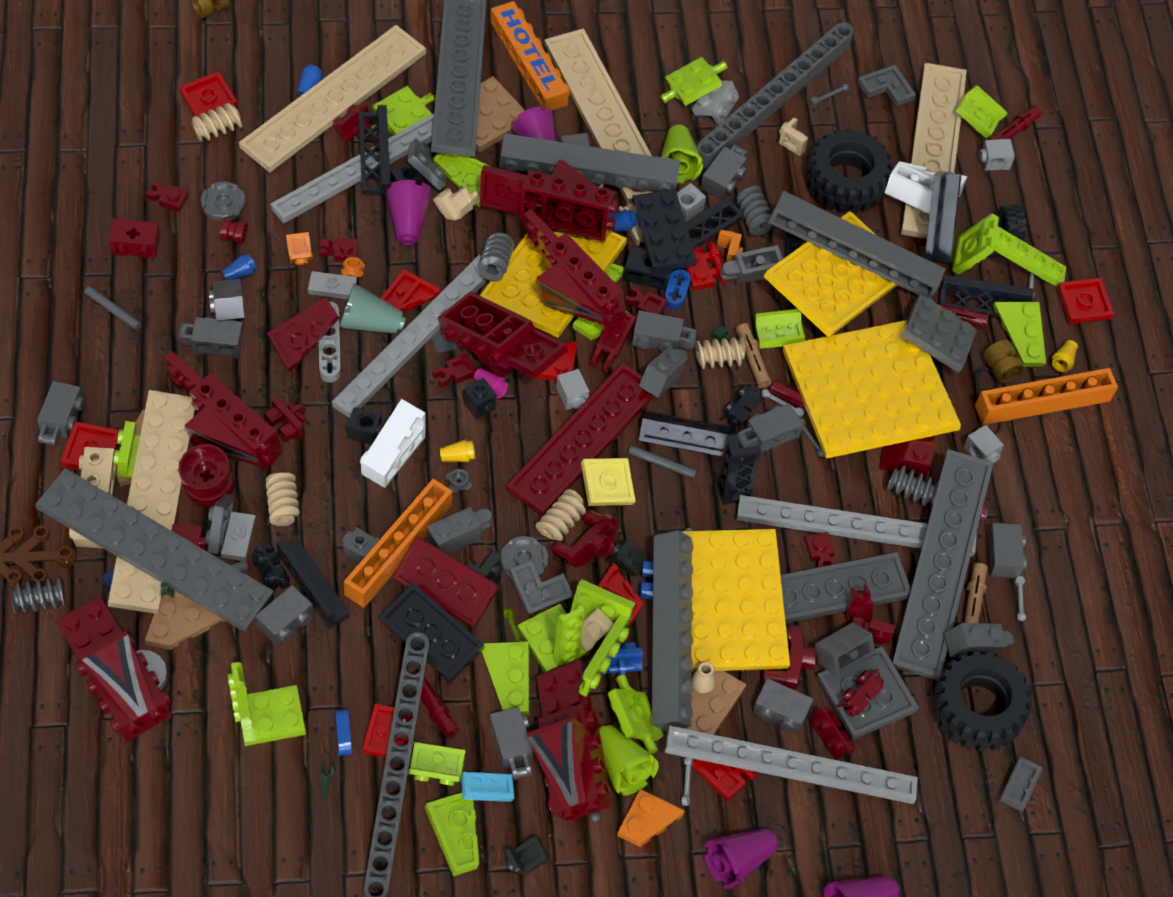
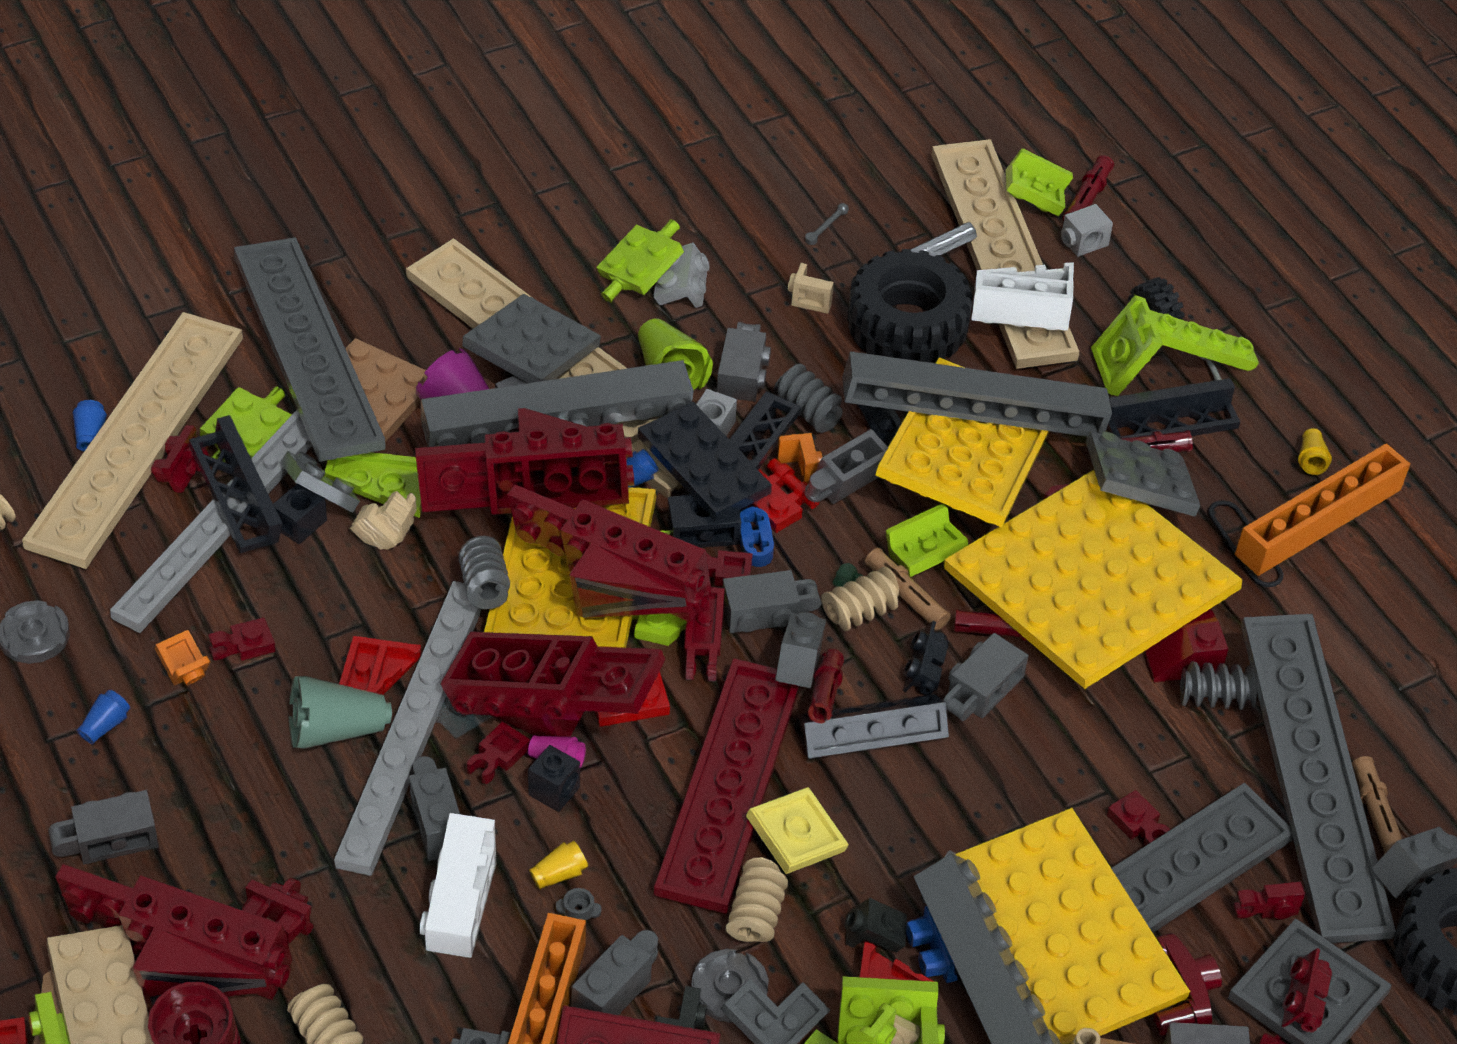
camera: 20 degrees left, 10 degrees down
flat silver brick [209,279,245,320] -> none
dark red wheel [219,217,248,244] -> none
dark red wing [267,297,339,373] -> none
light grey plate [308,271,357,299] -> none
light grey beam [319,301,341,383] -> none
orange plate [341,257,365,277] -> none
black brick [347,407,385,445] -> none
magenta cone [387,180,431,246] -> none
orange brick [490,1,570,110] -> none
dark red connector [552,510,618,567] -> none
light grey brick [556,369,589,410] -> none
dark grey bar [628,445,697,479] -> none
dark grey beam [697,22,854,168] -> none
black fence [716,434,761,505] -> none
light grey plate [737,495,977,557] -> none
light grey hinge [761,389,804,418] -> none
dark grey hinge [799,418,824,457] -> none
flat silver brick [815,622,875,676] -> none
dark red plate [846,585,873,625] -> none
dark grey plate [857,65,916,107] -> none
fence [925,171,962,263] -> none
light grey brick [964,425,1004,464] -> none
pearl gold wheel [983,340,1025,383] -> none
dark grey brick [988,523,1027,578] -> none
lime wing [993,302,1046,367] -> none
light grey hinge [1015,576,1026,621] -> none
red plate [1057,278,1114,324] -> none
none -> dark grey brick [409,756,460,861]
none -> dark grey plate [462,294,601,383]
none -> dark red pin [808,649,844,723]
none -> axle [911,222,977,257]

